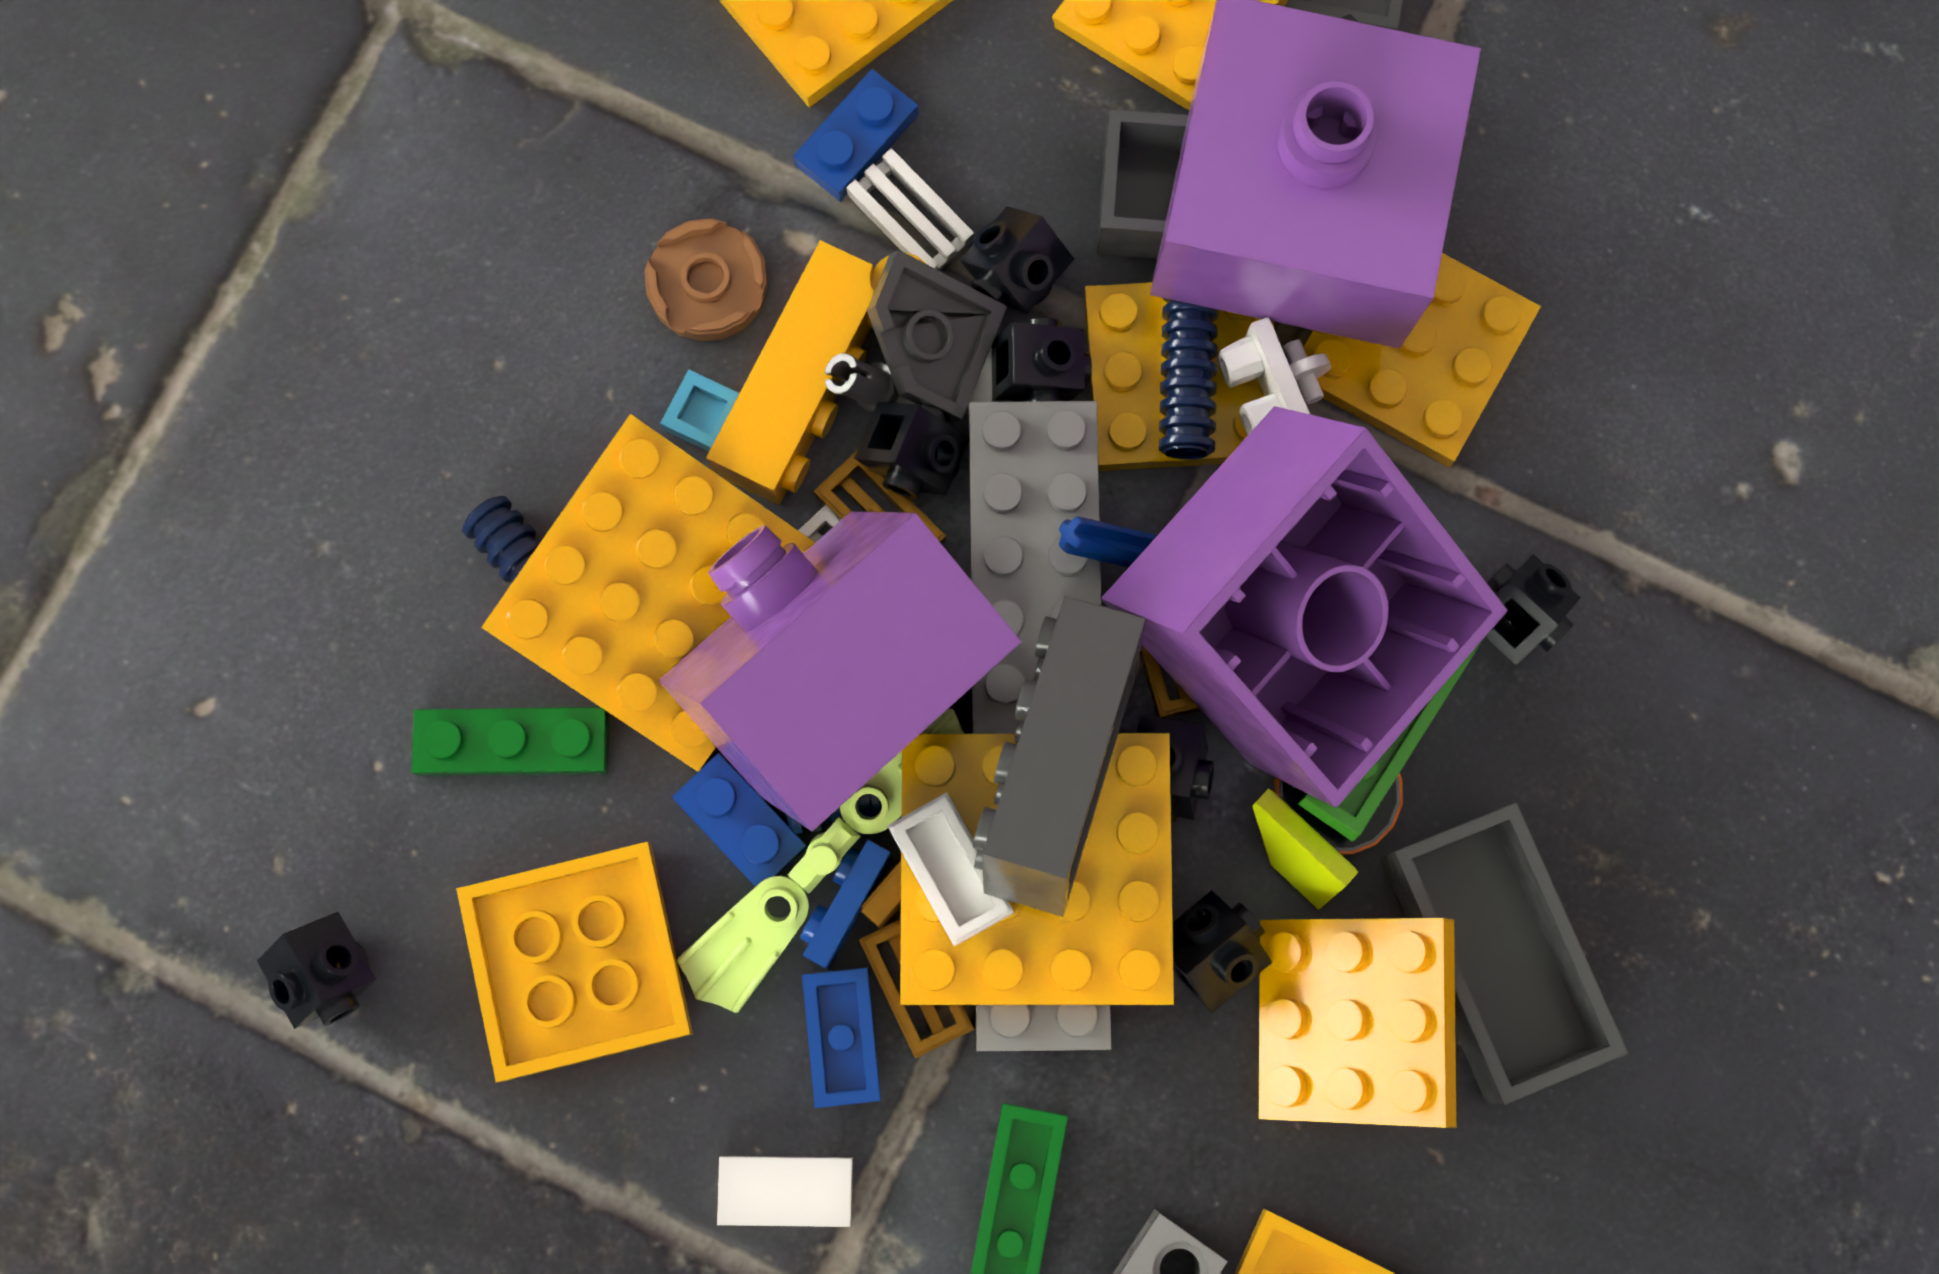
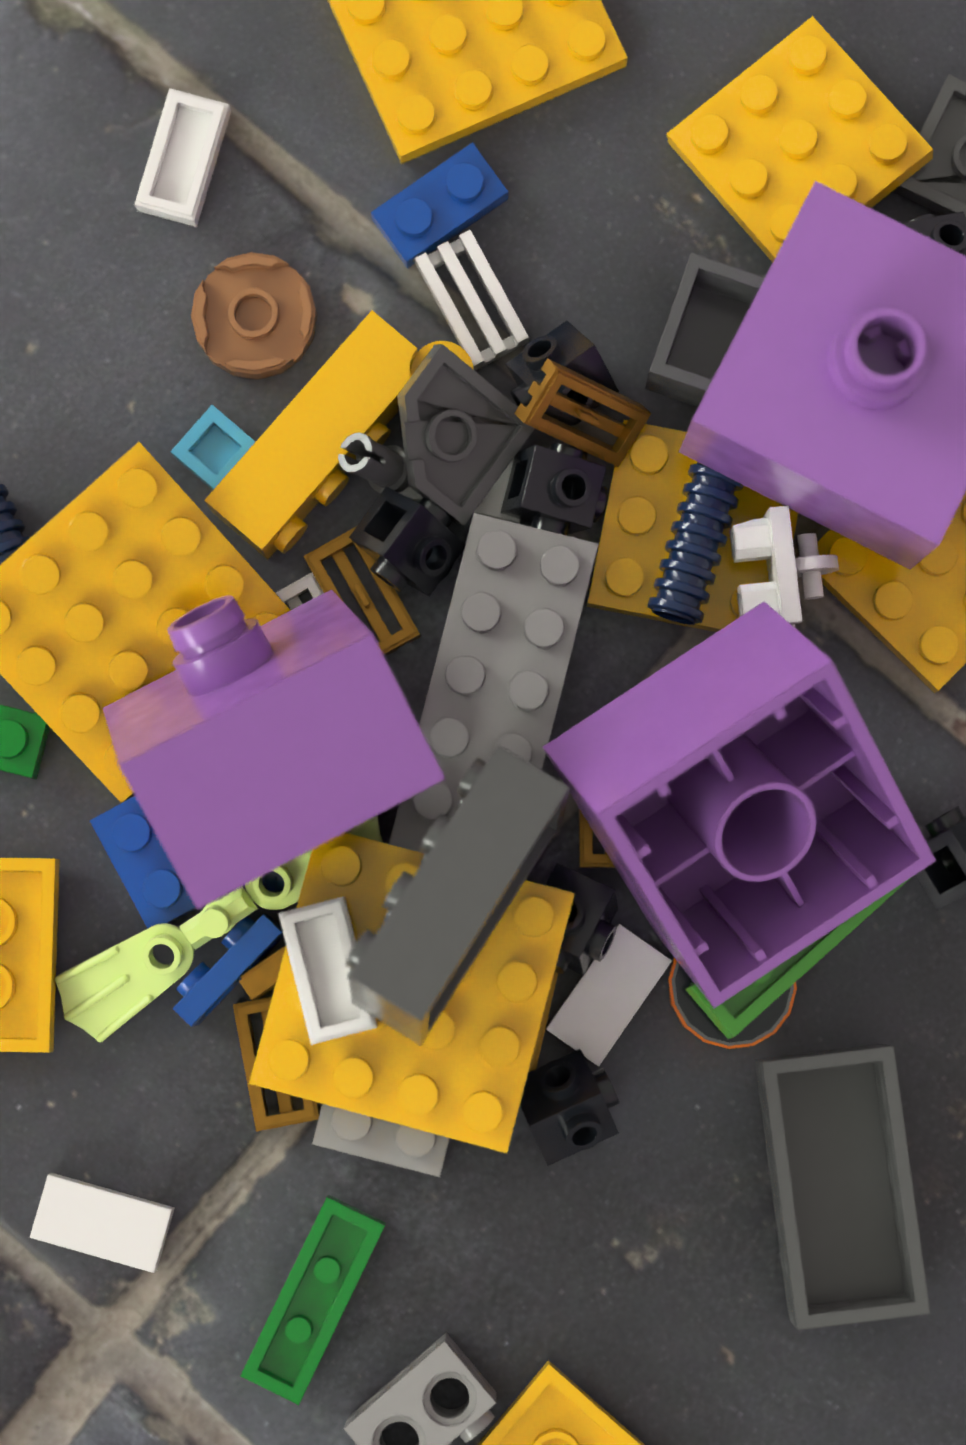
camera: 20 degrees right, 5 degrees up
blue plate [802,968,882,1108] -> none
blue axle [1059,516,1158,567] -> none
neon yellow tile [1252,788,1358,910] -> none
yellow plate [1259,918,1457,1128] -> none
none -> white tile [134,88,231,227]
none -> pearl gold tile [514,358,652,467]
none -> white tile [546,924,672,1067]

